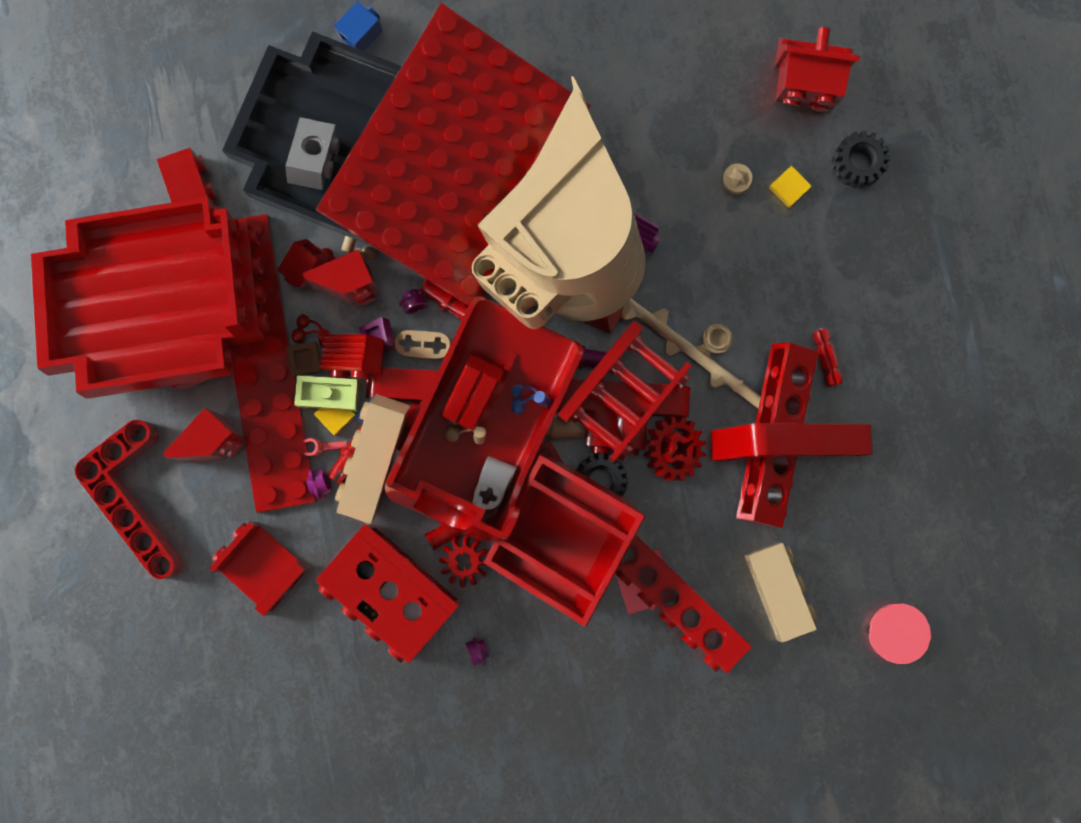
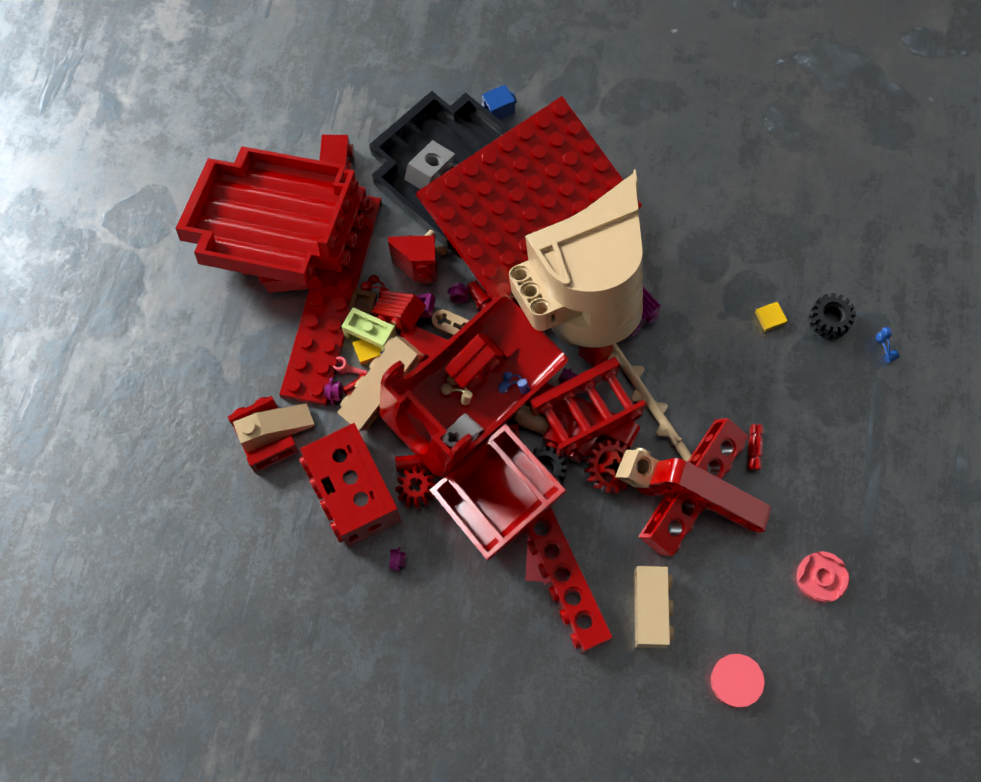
camera: 20 degrees right, 15 degrees down
red beam [75,419,182,579] -> none
red slope [163,408,244,462] -> none
red brick [277,239,329,288] -> none
tan plate [702,324,733,354] -> none
tan tile [722,164,752,195] -> none
red piece [775,27,860,112] -> none
none -> tan slope [233,403,315,452]
none -> tan brick [615,447,659,488]
none -> coral tile [796,551,850,603]
none -> blue piece [876,327,900,363]

